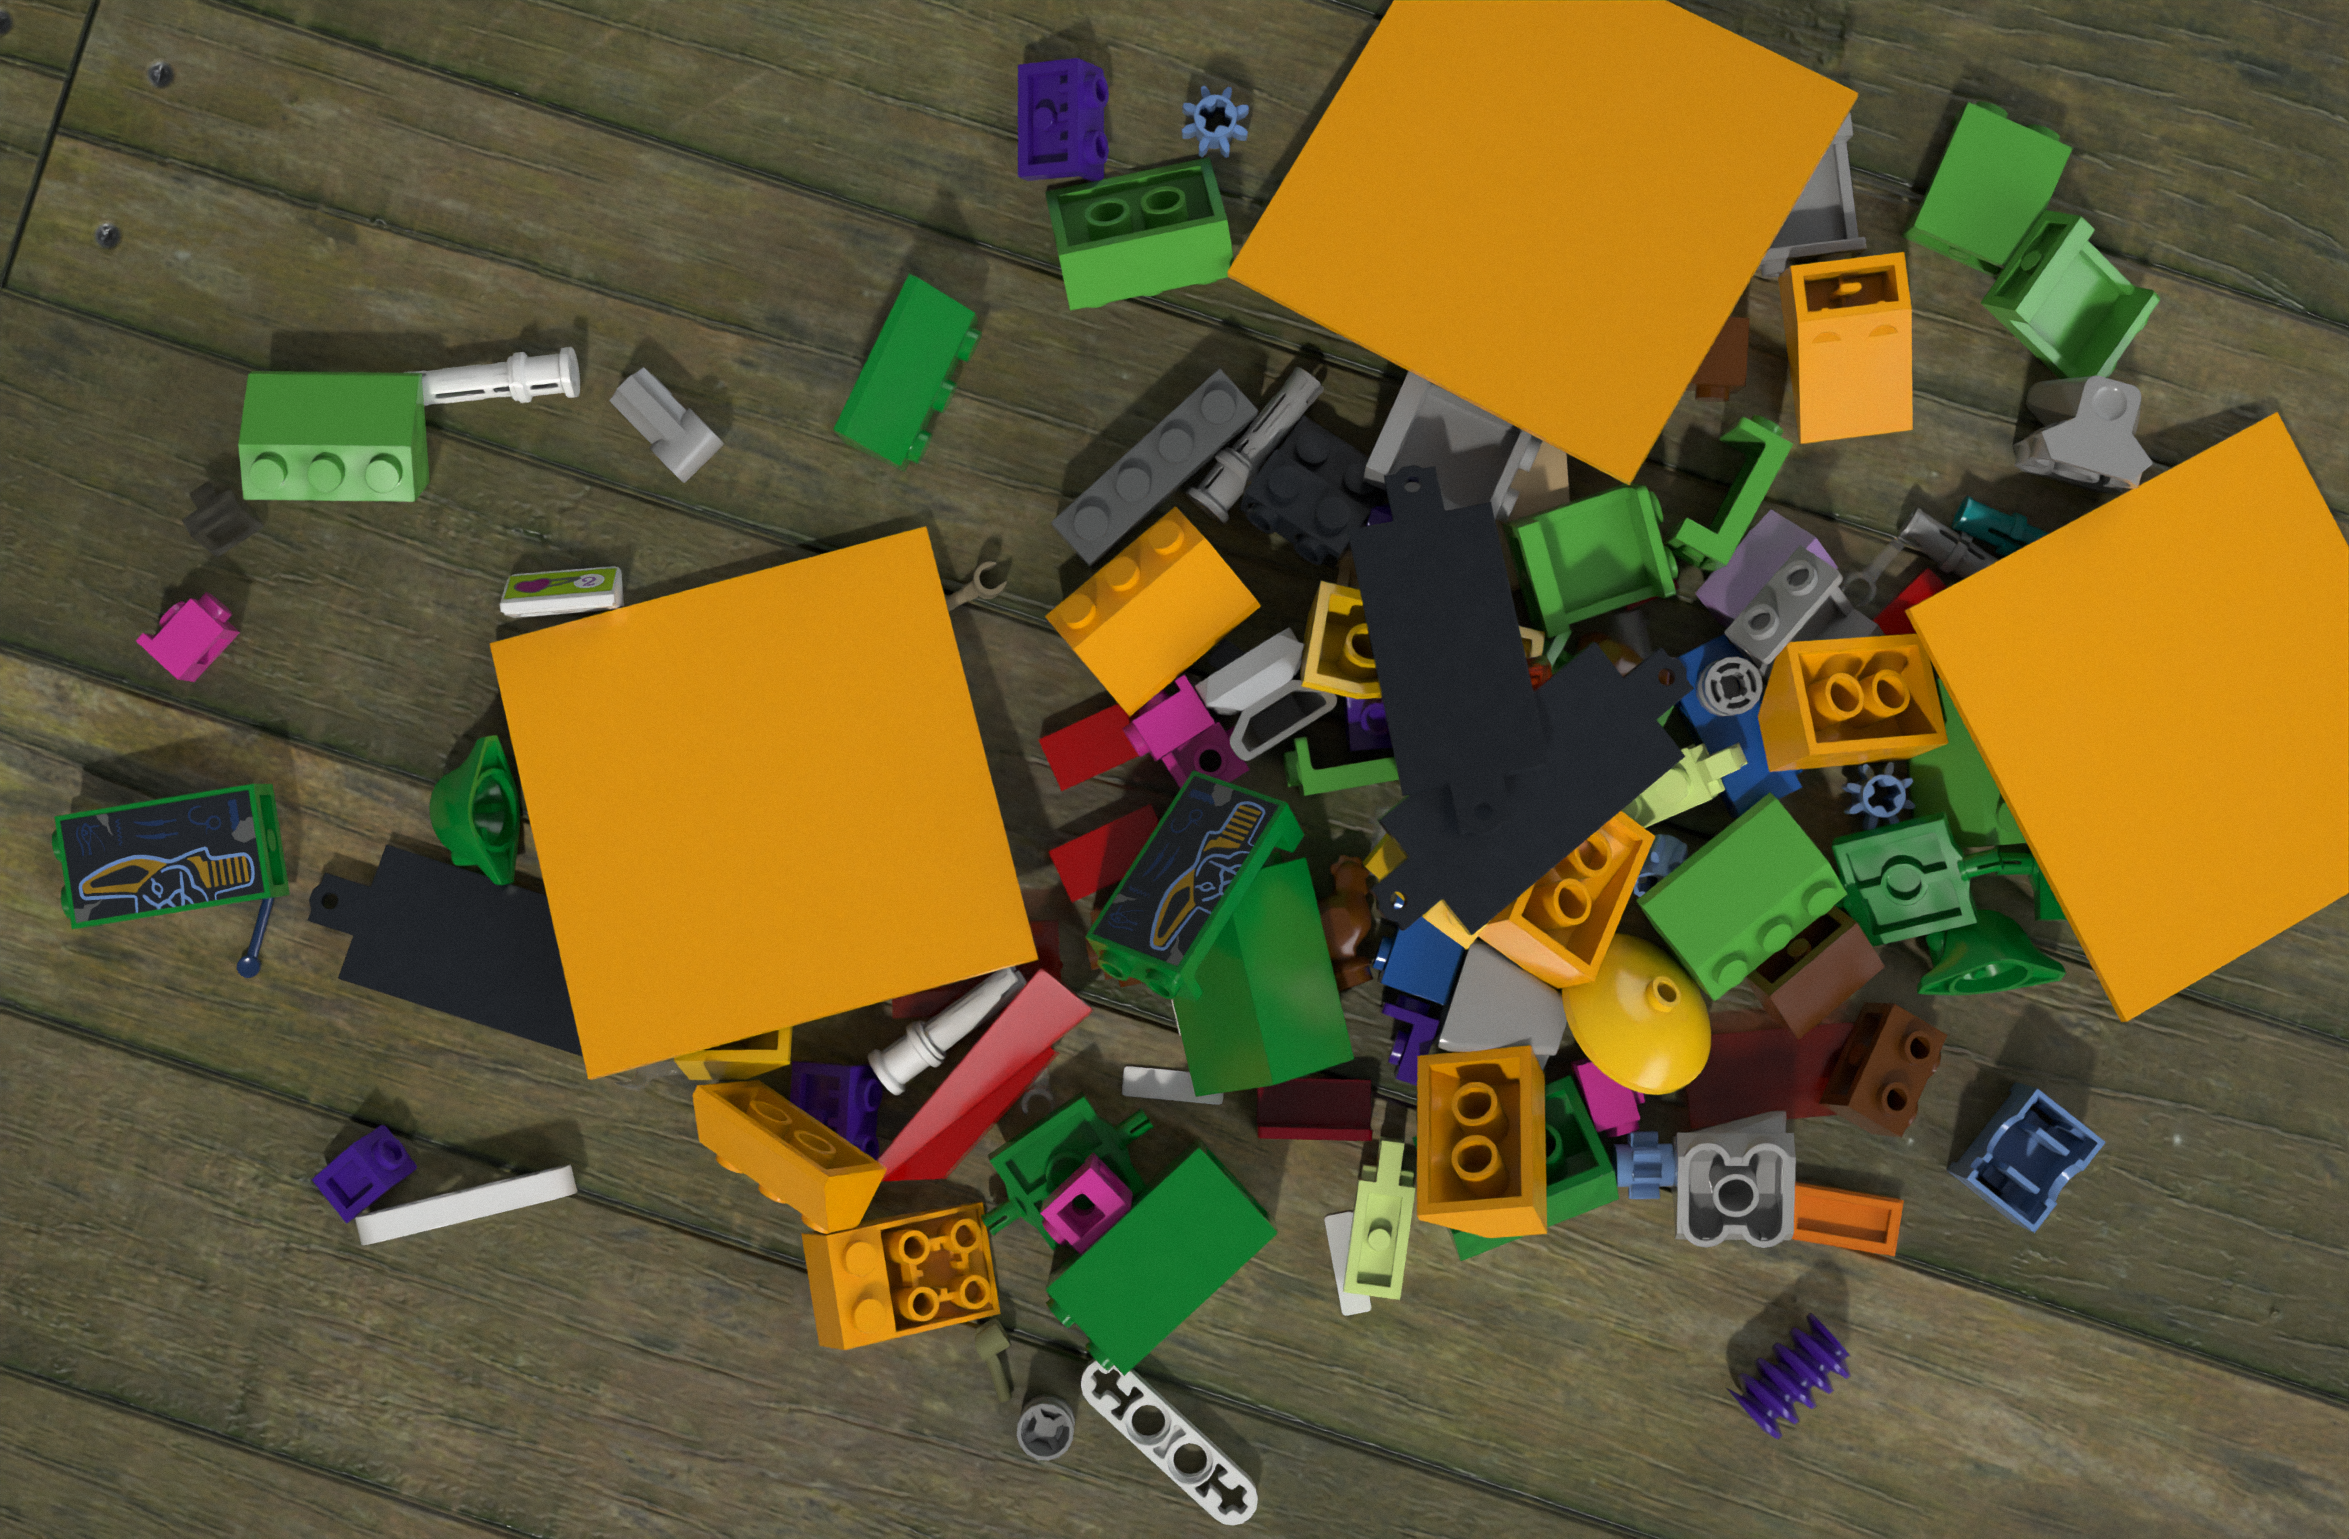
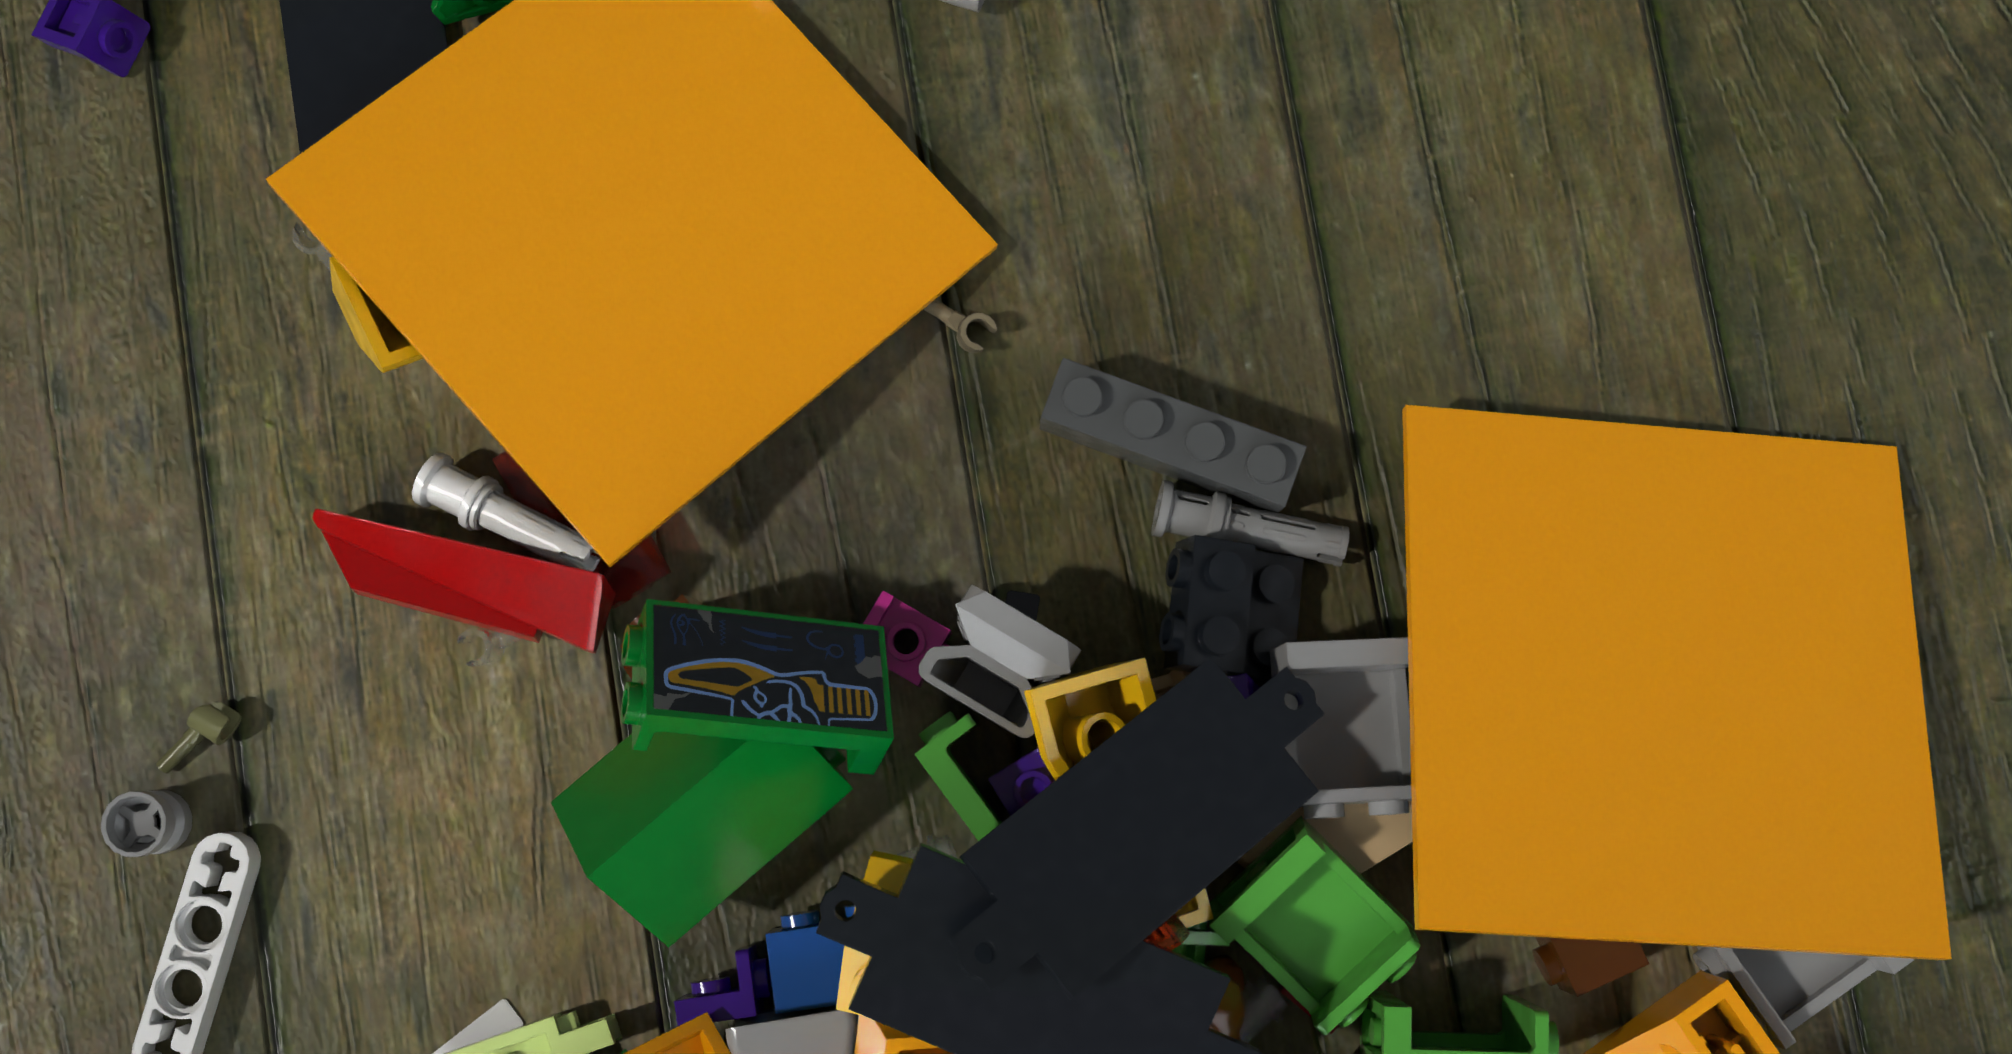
camera: 65 degrees right, 5 degrees down
white beam [355,1164,577,1245] -> none
light orange slope [692,1080,887,1234] -> none
dark purple bracket [790,1060,882,1160] -> none
light orange slope [801,1202,1001,1350] -> none
green slope [833,274,982,472] -> none
green plate [981,1091,1155,1251] -> none
dark purple bracket [1018,58,1109,181] -> none
red tile [1038,704,1141,791] -> none
dark pink brick [1040,1152,1133,1254] -> none
bright green slope [1045,157,1234,311] -> none
light orange slope [1045,506,1261,716] -> none
green brick [1045,1137,1278,1376] -> none
red tile [1048,804,1159,903] -> none
dark pink brick [1122,675,1215,762] -> none
white sticker [1122,1066,1223,1105] -> none
medium blue gear [1182,86,1249,158] -> none
dark red panel [1256,1077,1373,1141] -> none
reddish brown animal [1316,854,1374,992] -> none

